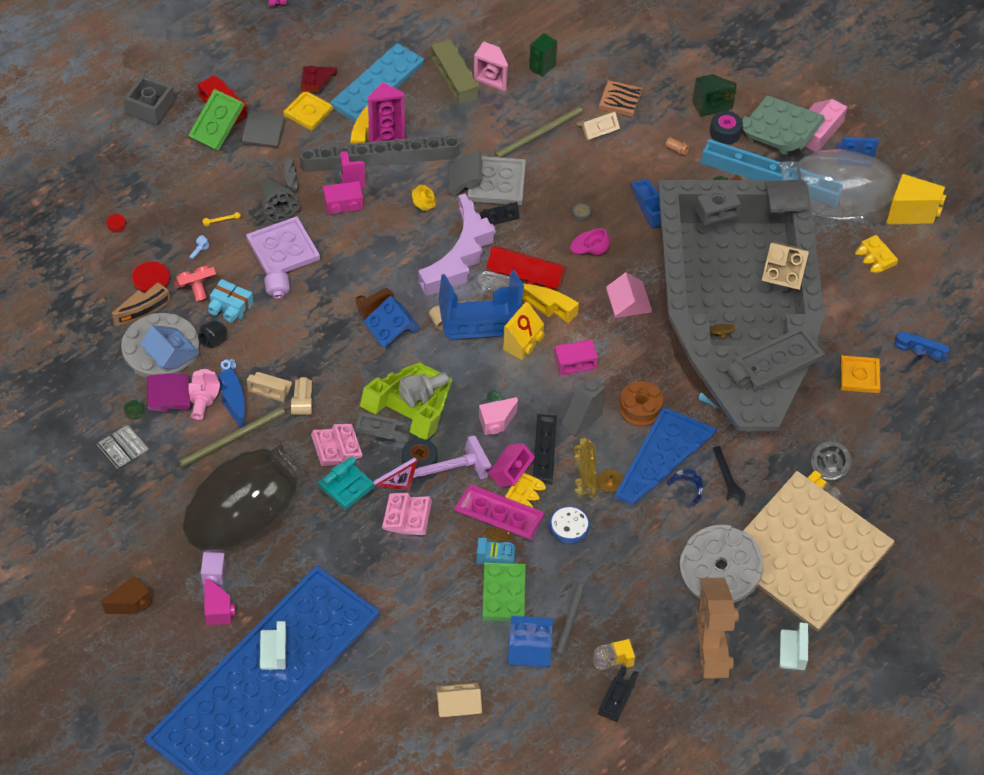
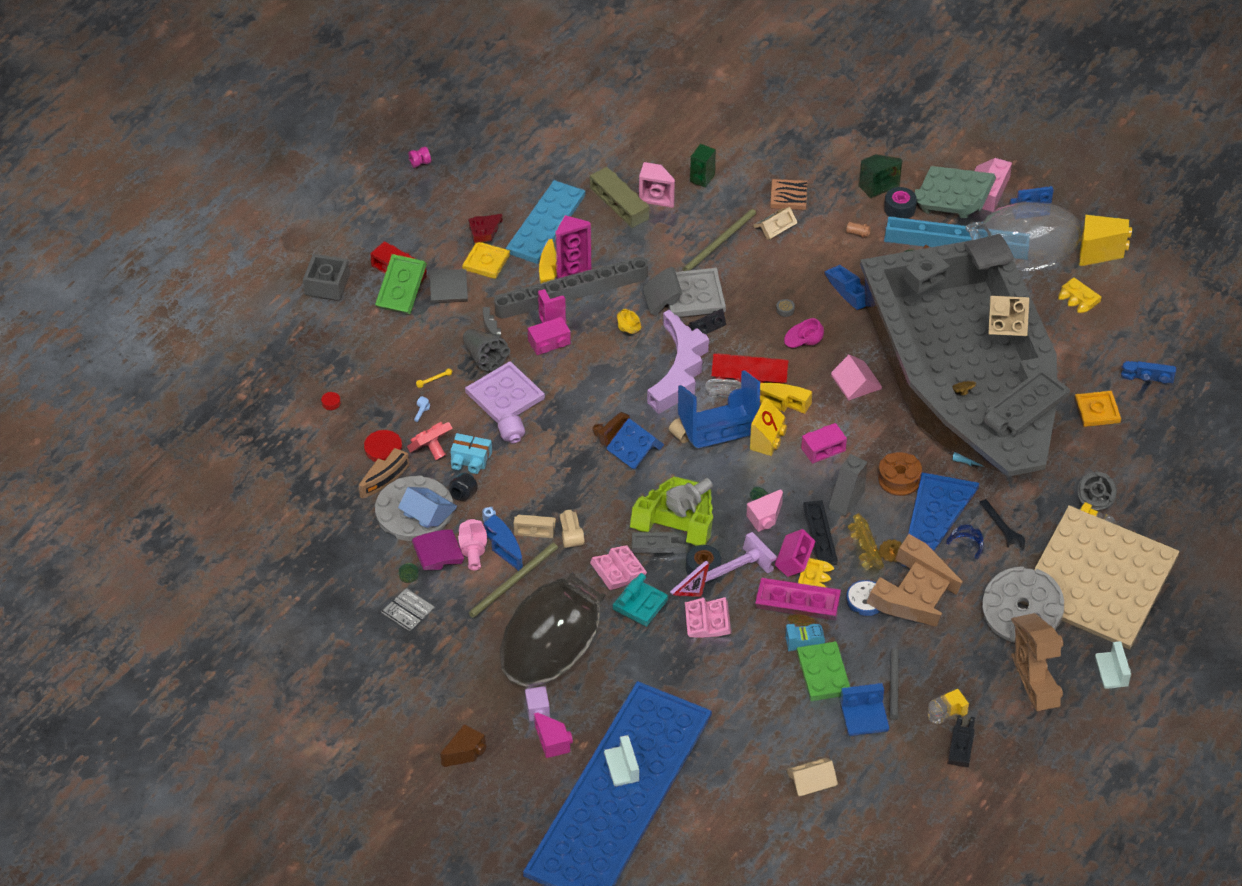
camera: 10 degrees left, 5 degrees down
none -> medium nougat wedge [866,534,963,627]

